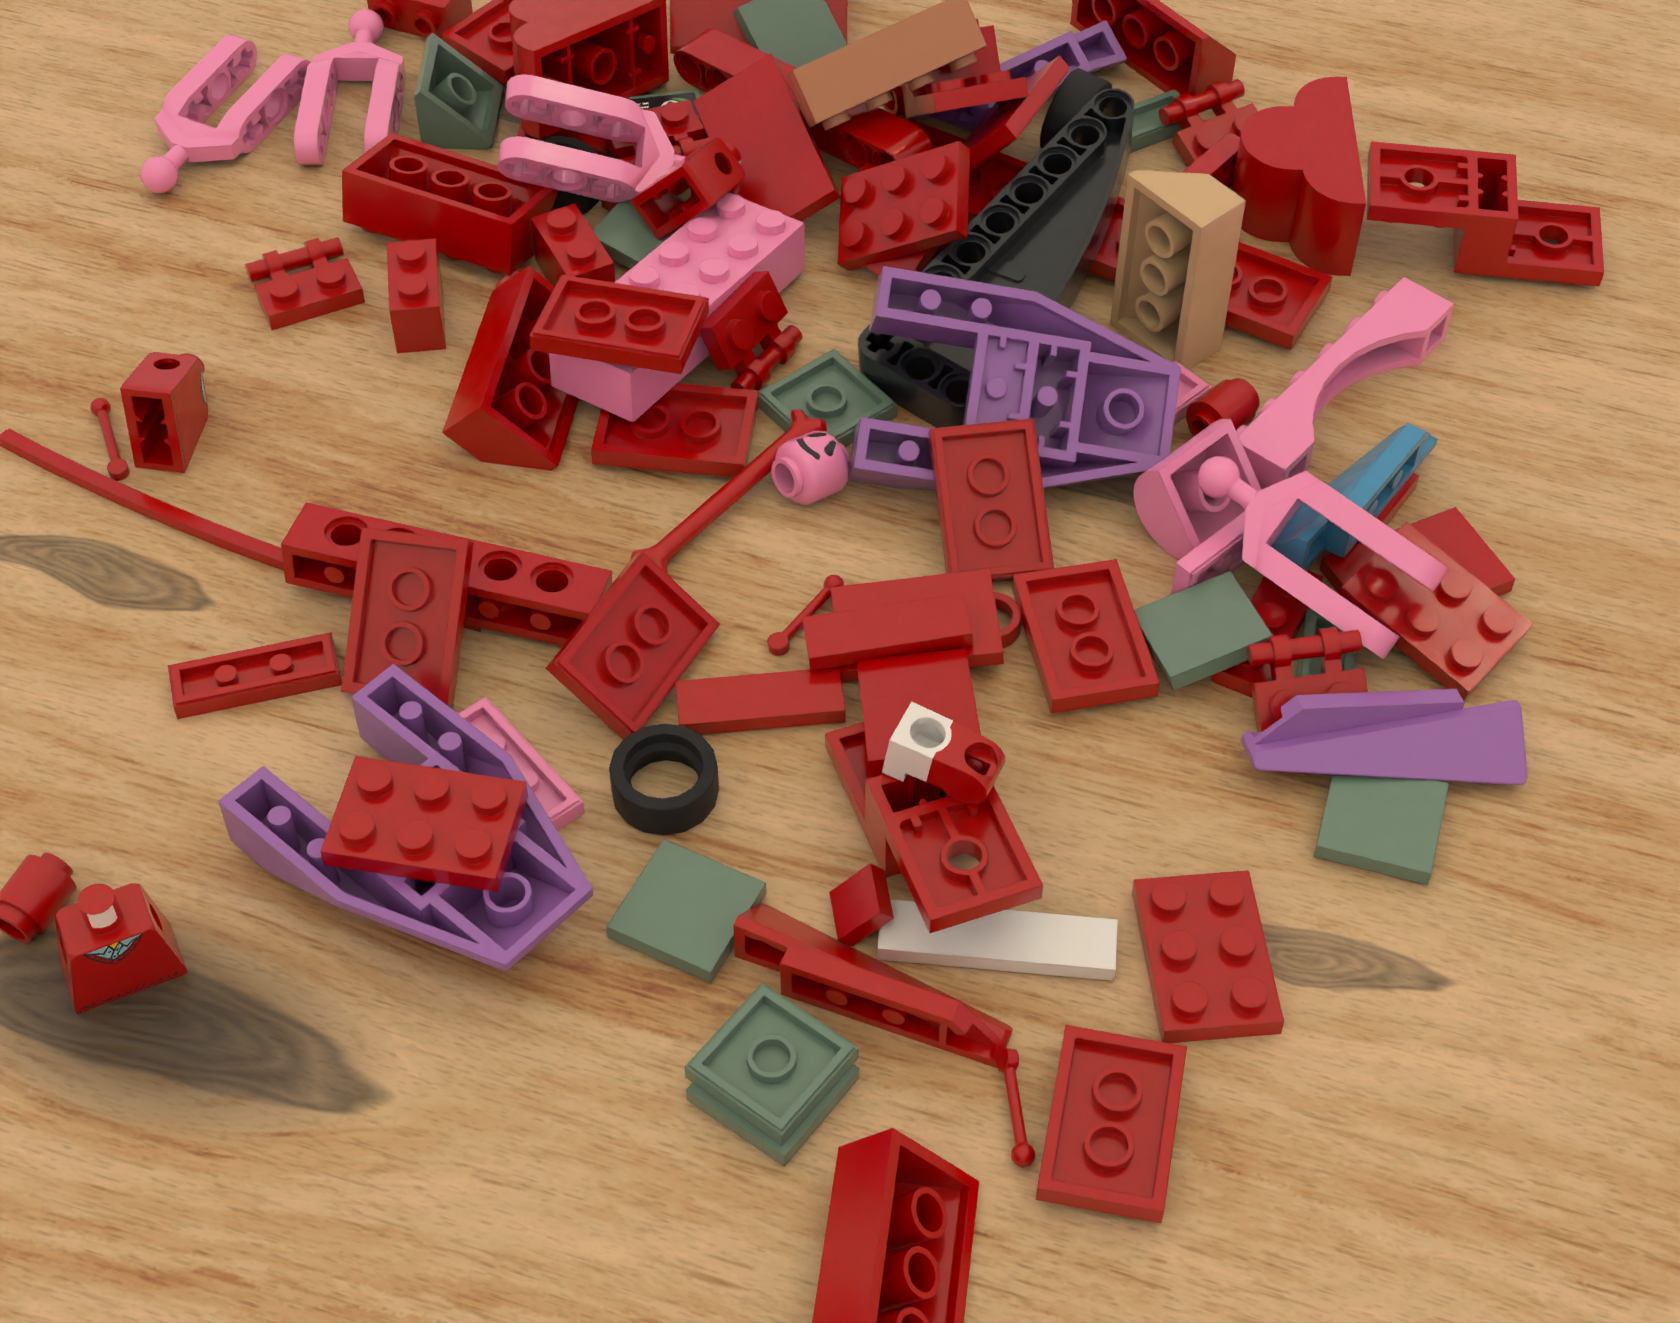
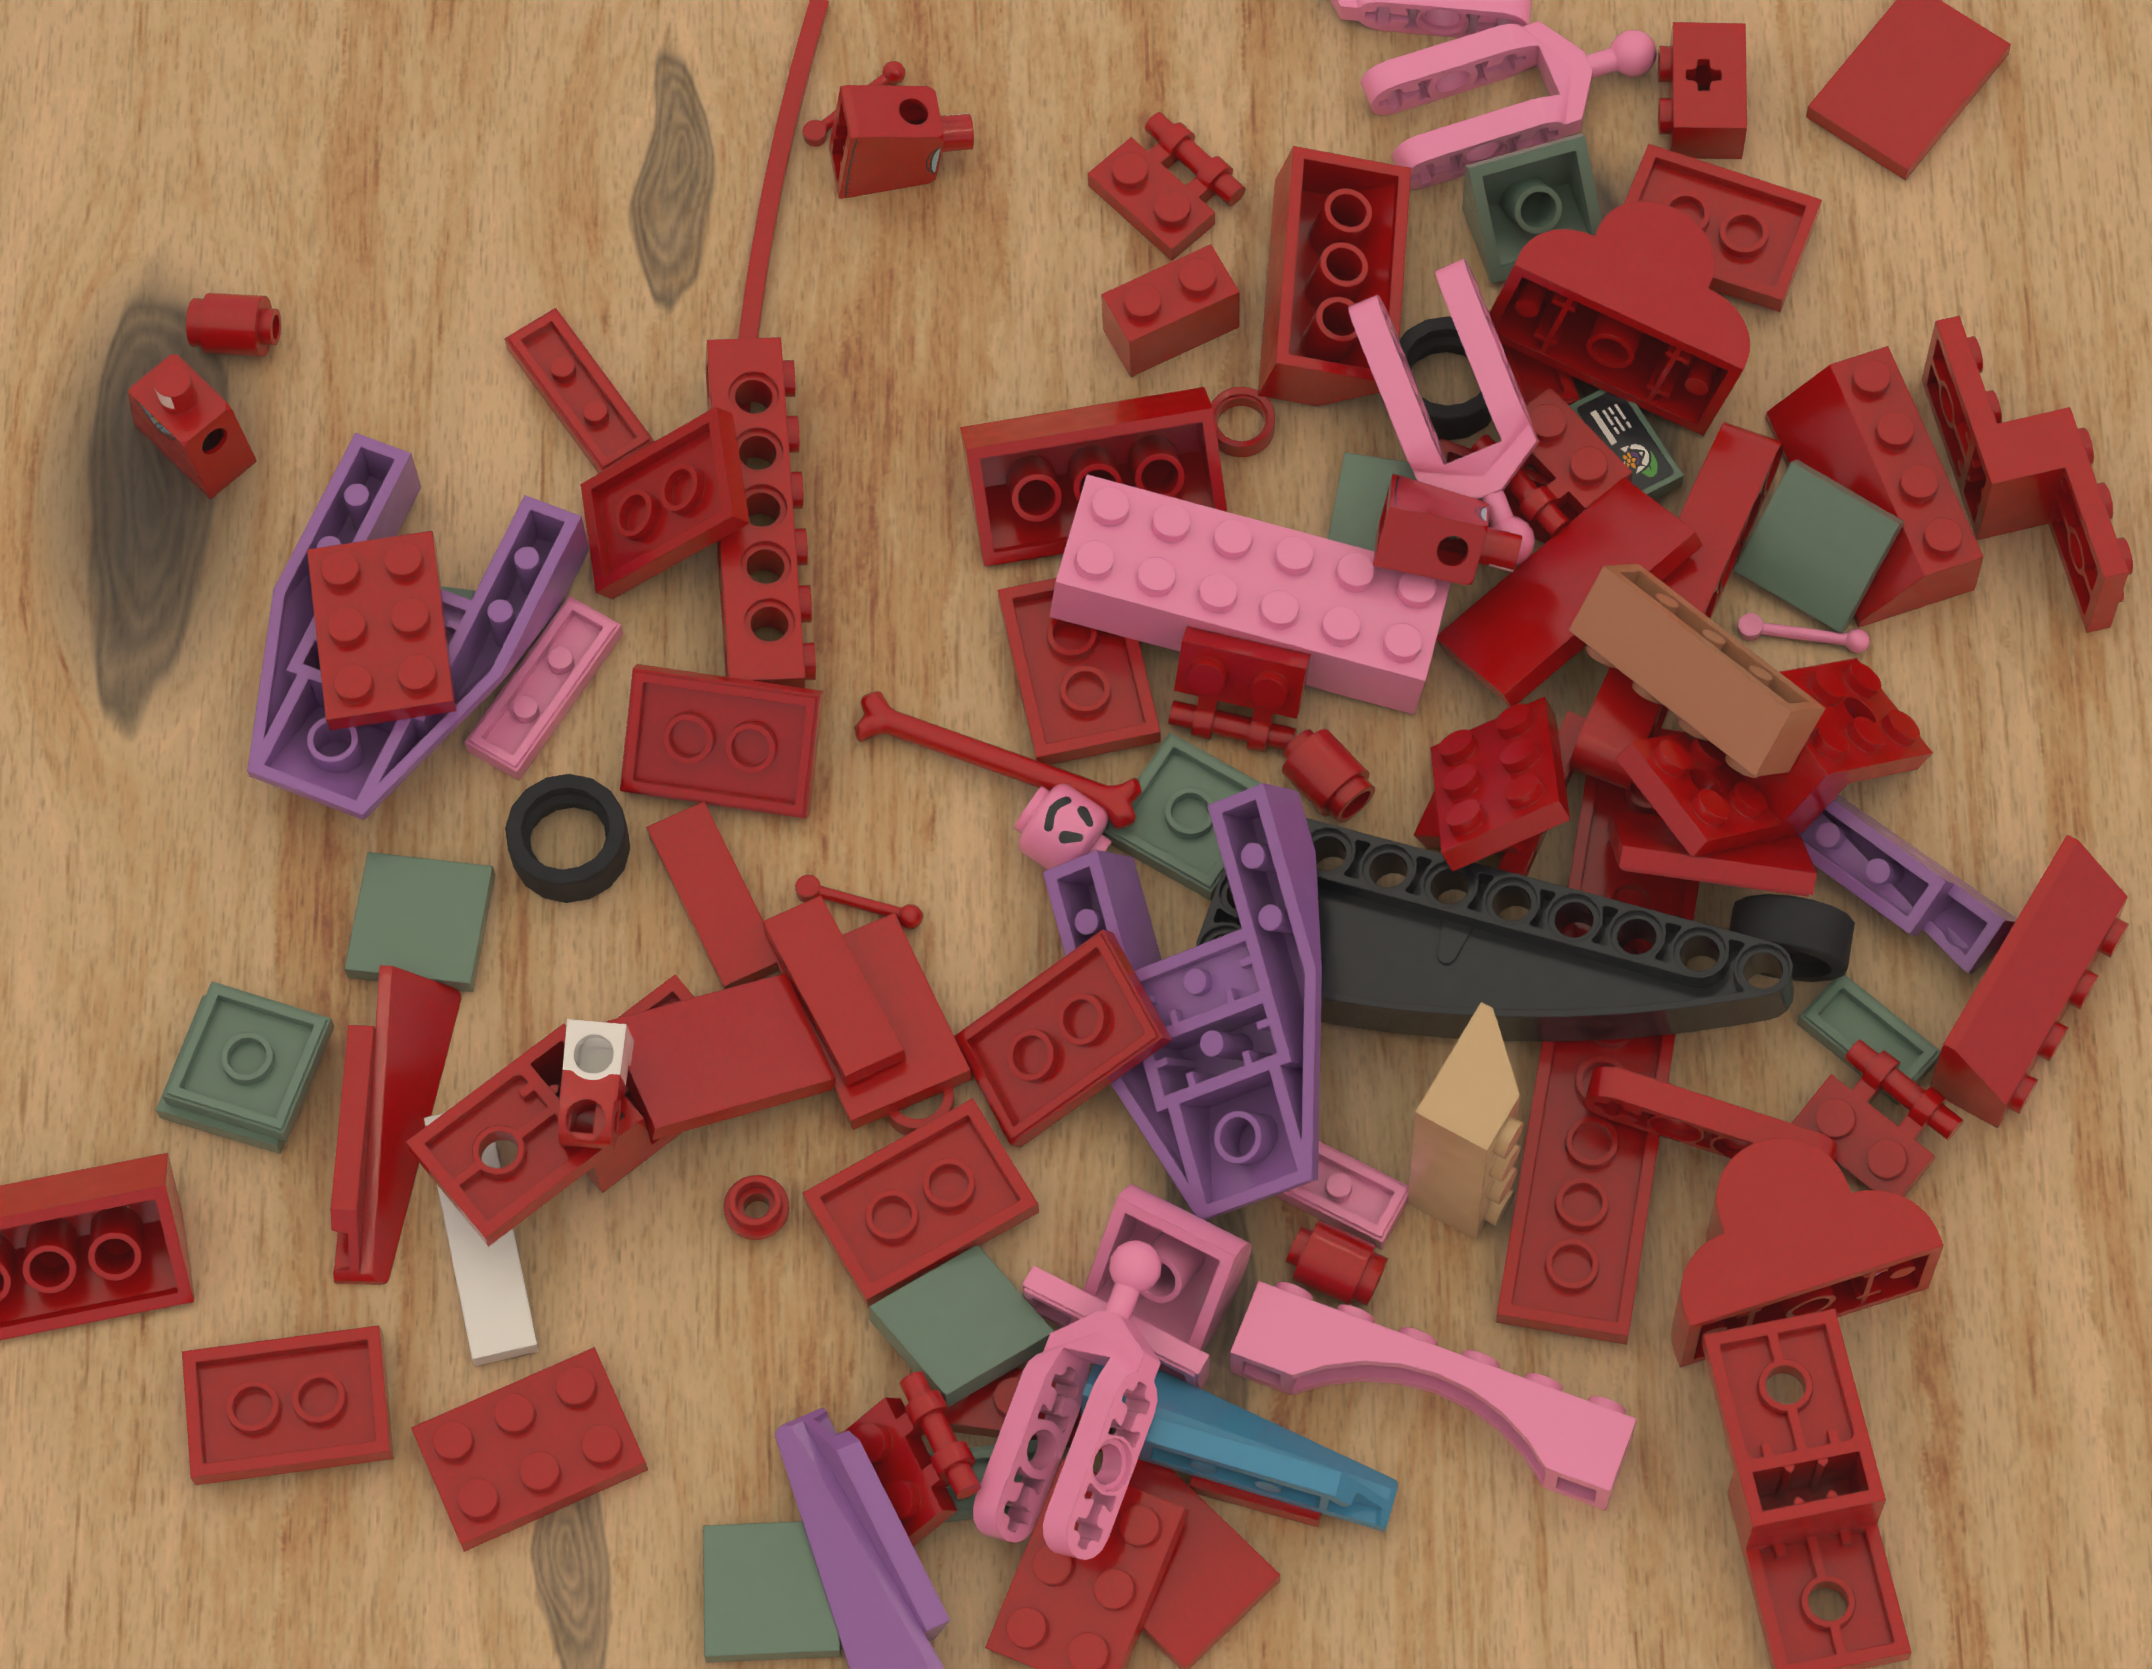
camera: 75 degrees right, 15 degrees up
red brick [530,203,616,286] -> none
red tile [530,275,709,374] -> none
red tile [829,863,894,947] -> none
red hinge [997,1048,1035,1168] -> none
none -> red plate [723,1175,790,1240]
none -> red brick [1282,729,1375,823]

